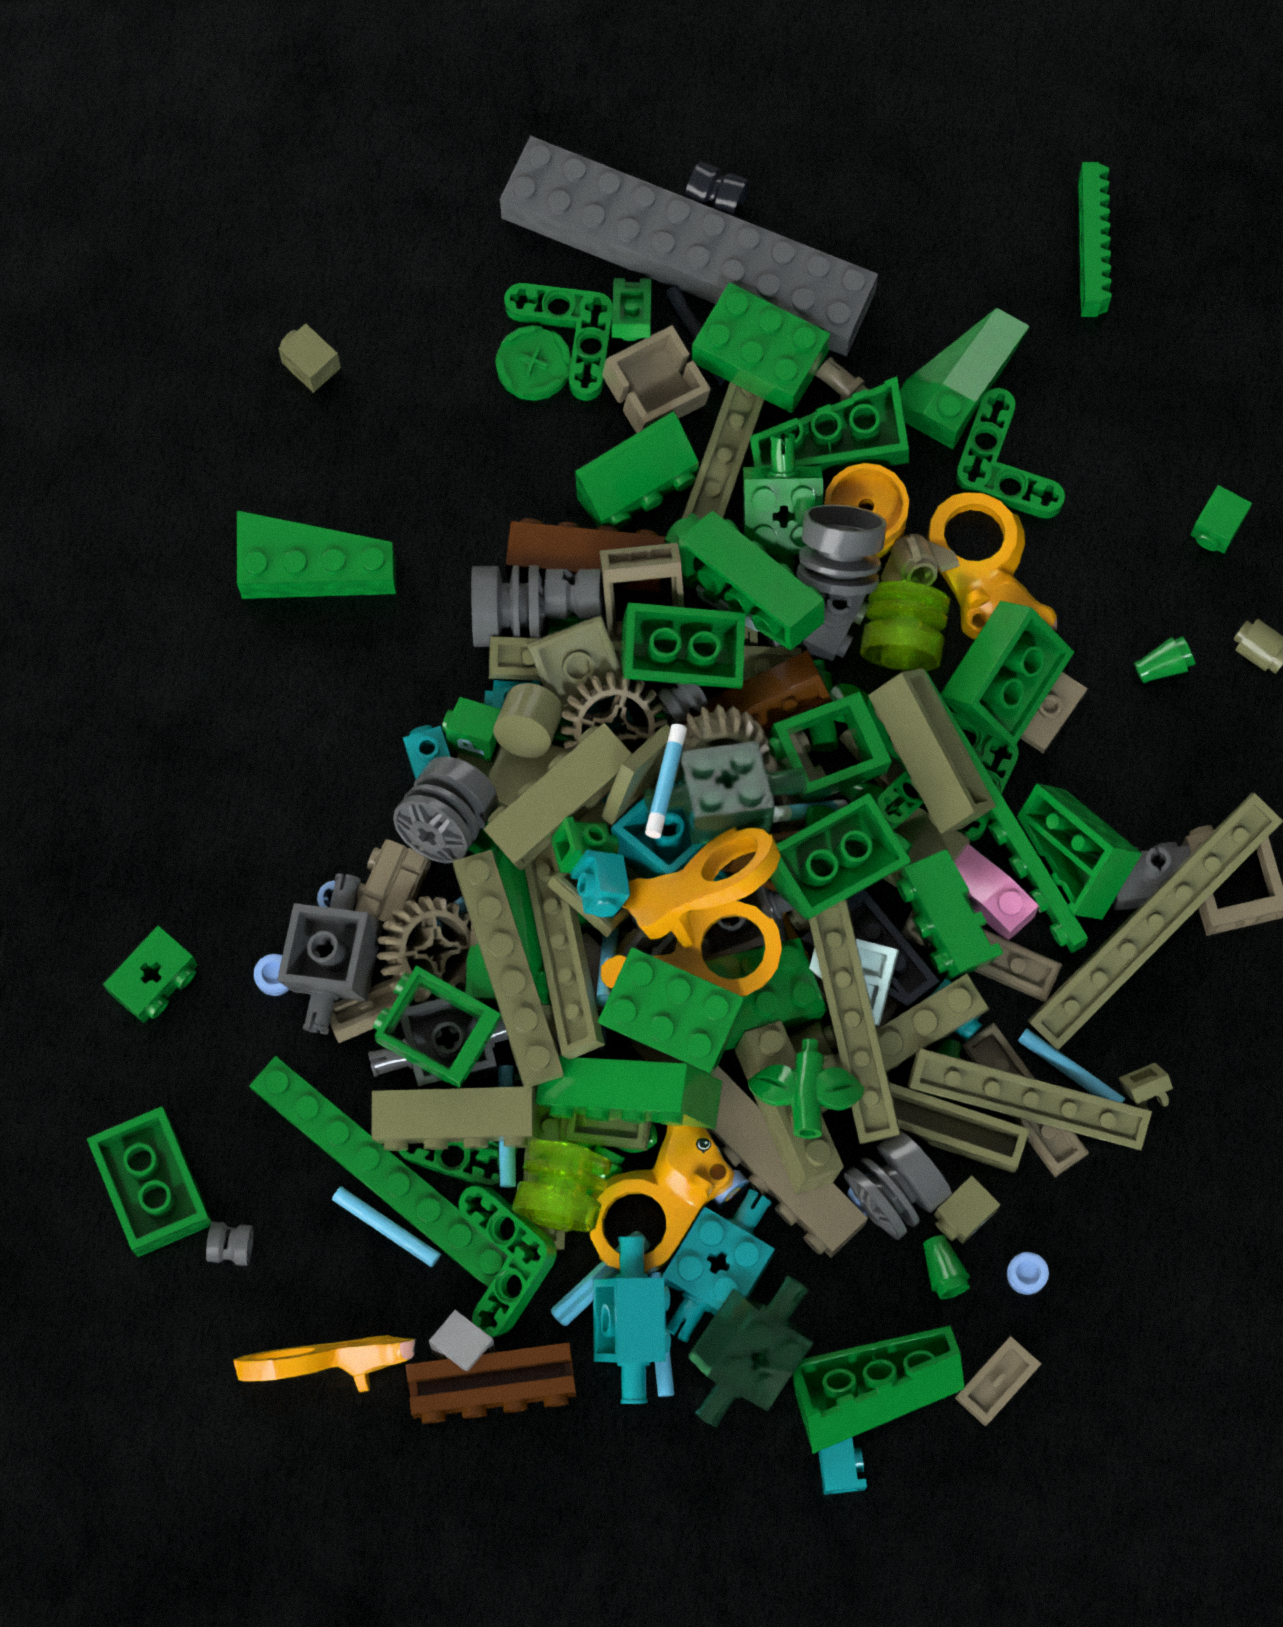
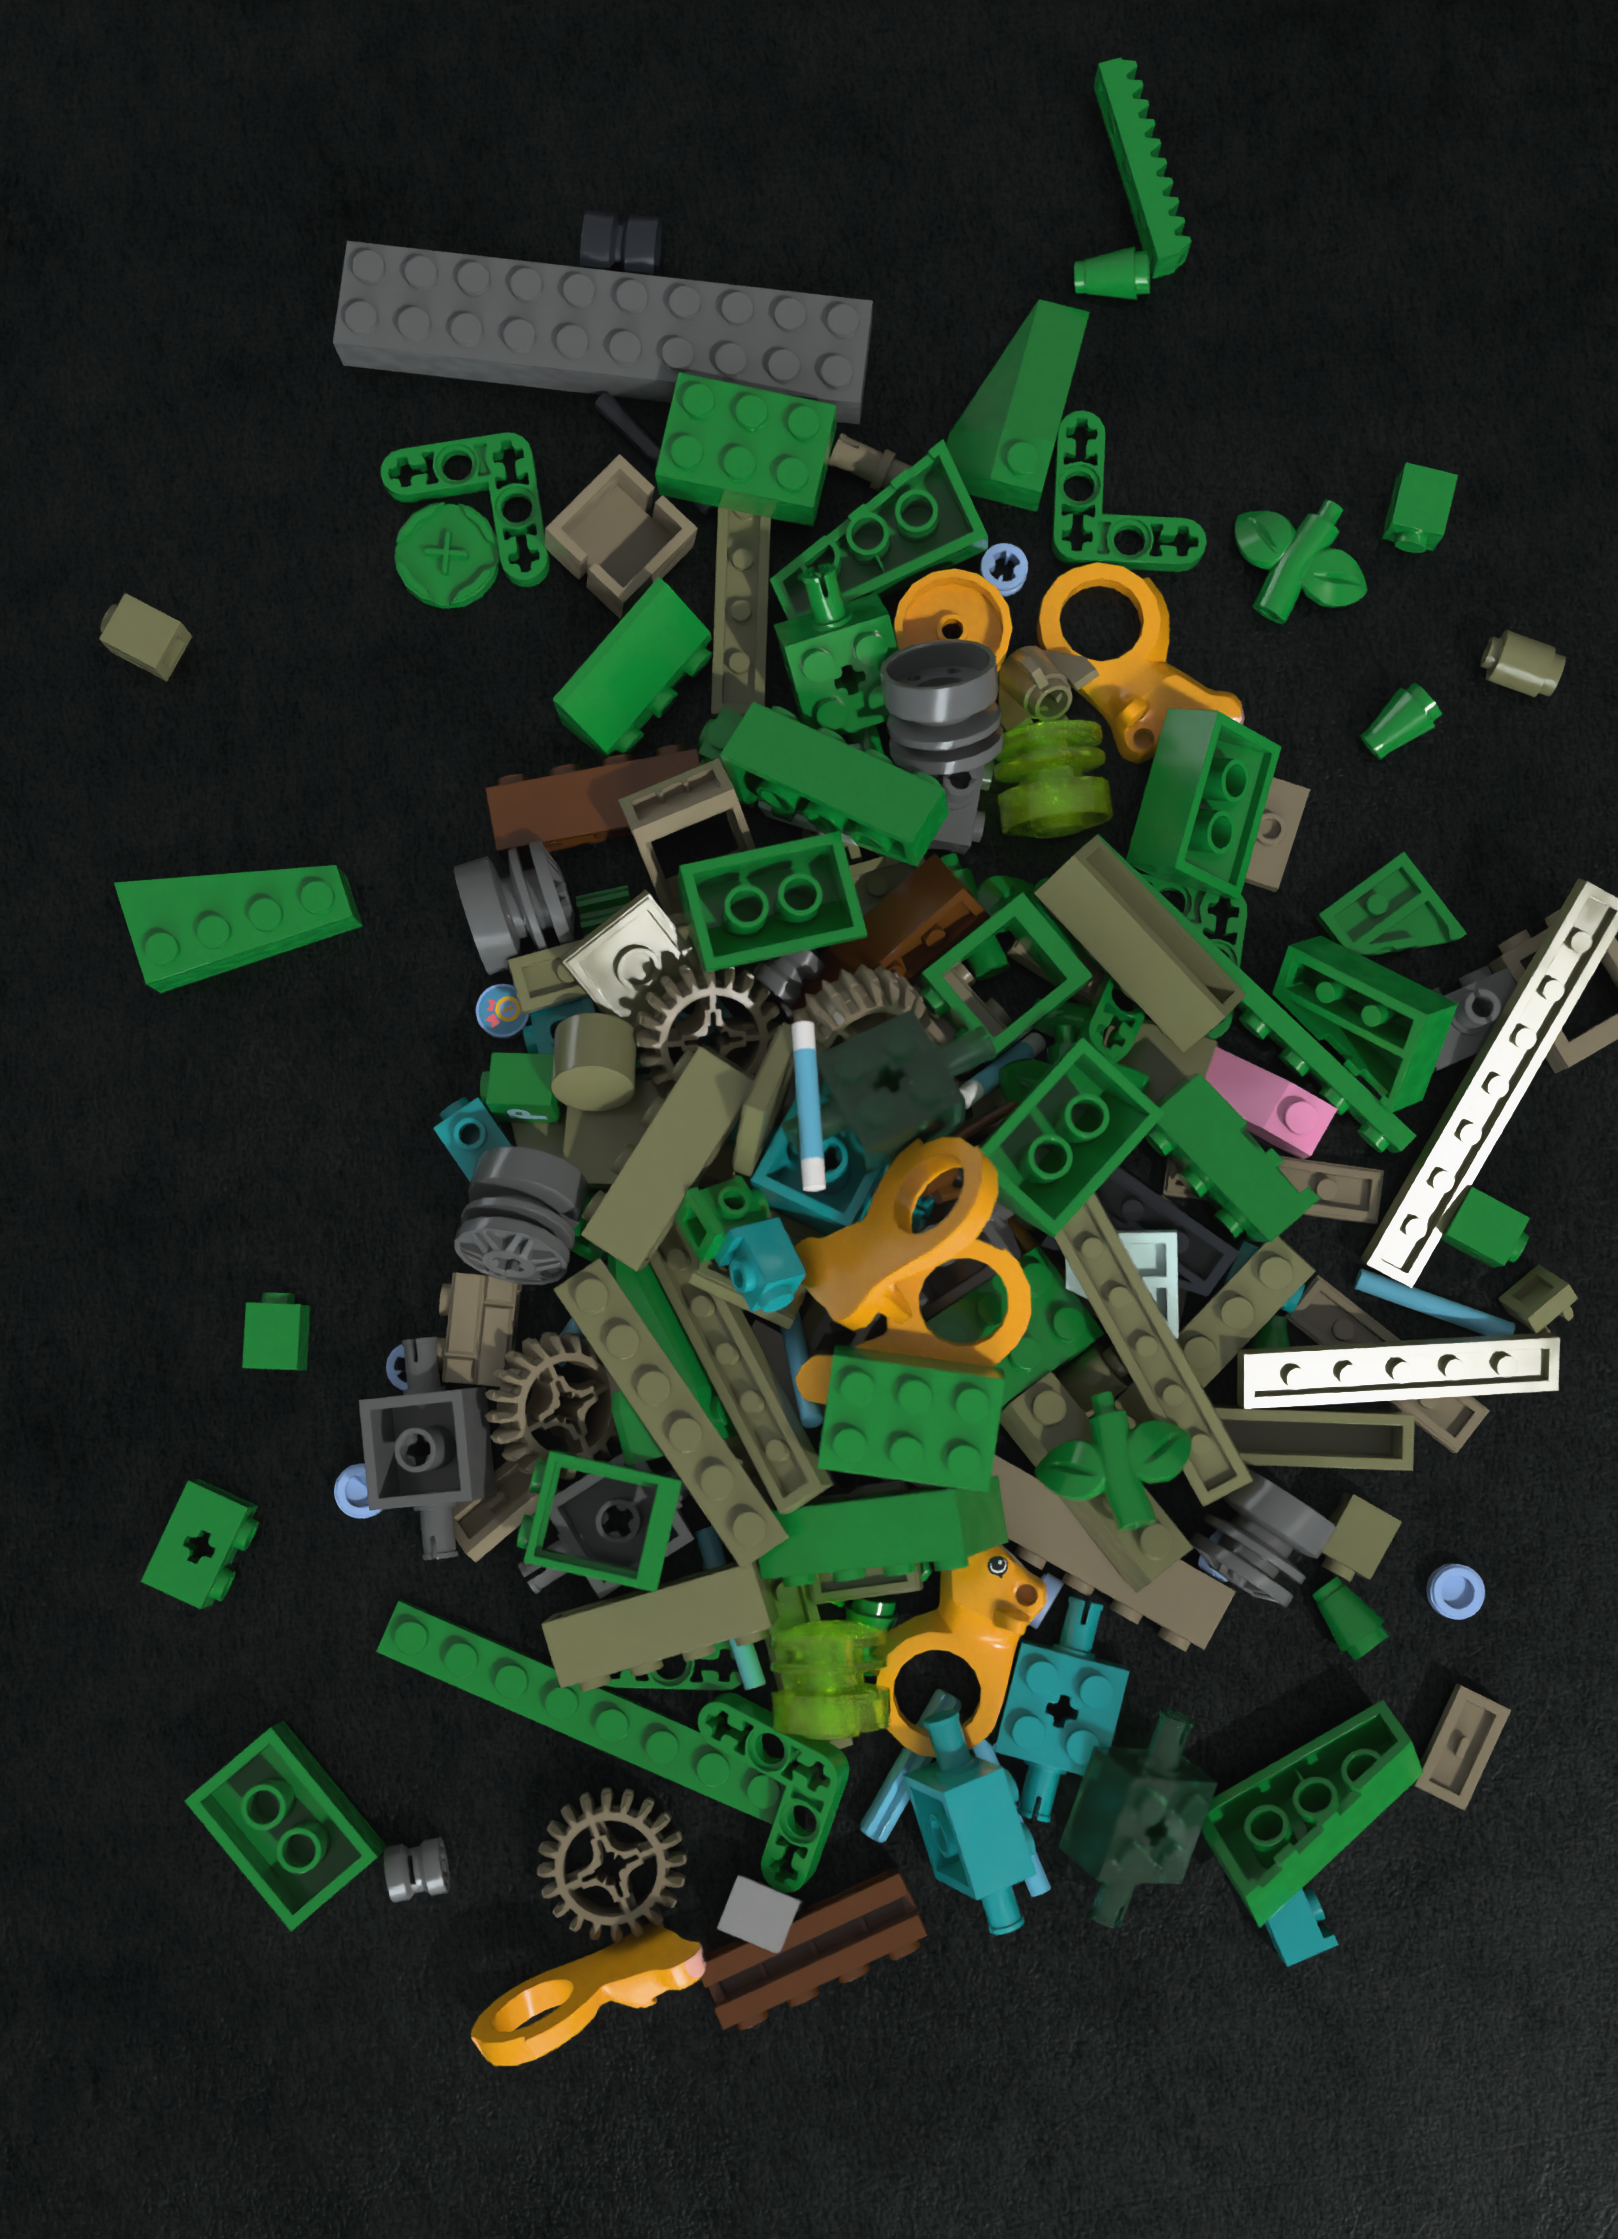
camera: 15 degrees left, 10 degrees up
medium azure bar [332,1187,441,1267] -> none
dark grey wheel [544,569,603,619] -> none
green plate [612,278,651,341] -> none
none -> green brick [242,1292,310,1370]
none -> tile [476,984,531,1039]
none -> dark tan gear [537,1787,687,1942]
none -> light blue bush [979,543,1028,597]
none -> green cone [1074,246,1150,300]
none -> green plant [1235,500,1367,624]
none -> green wing [1316,852,1467,957]
none -> green brick [1440,1187,1530,1268]

